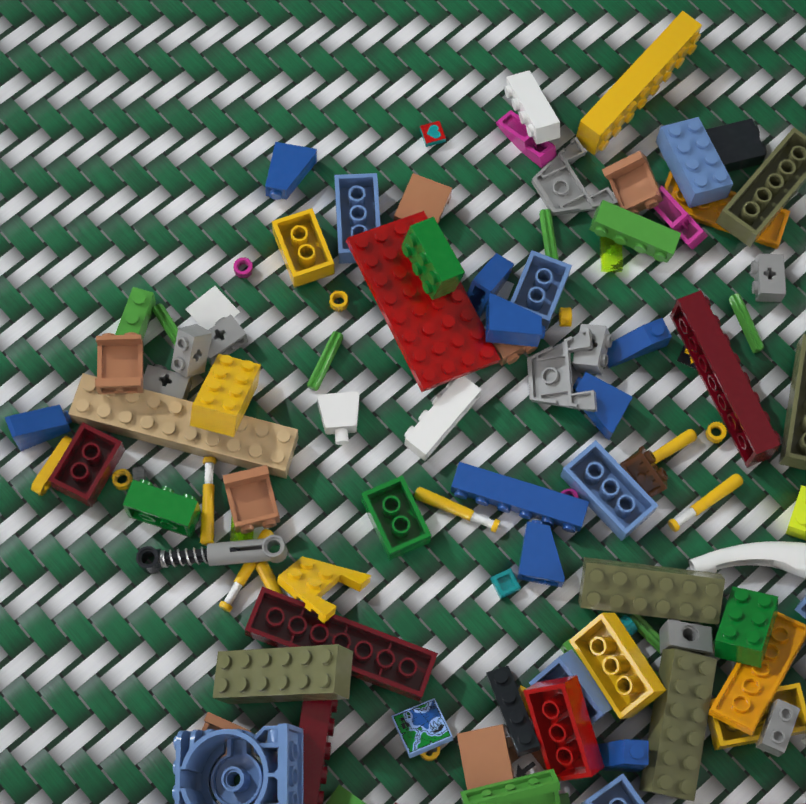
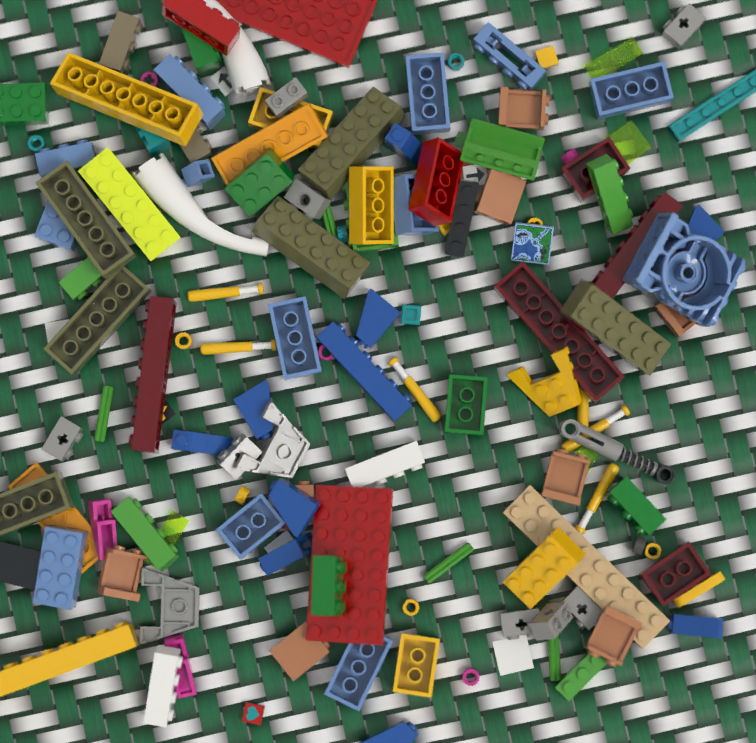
camera: 140 degrees left, 15 degrees up
white torso [317,391,359,445] -> none
bright green axle [539,209,559,260] -> none
reddish brown bracket [620,446,669,498] -> none

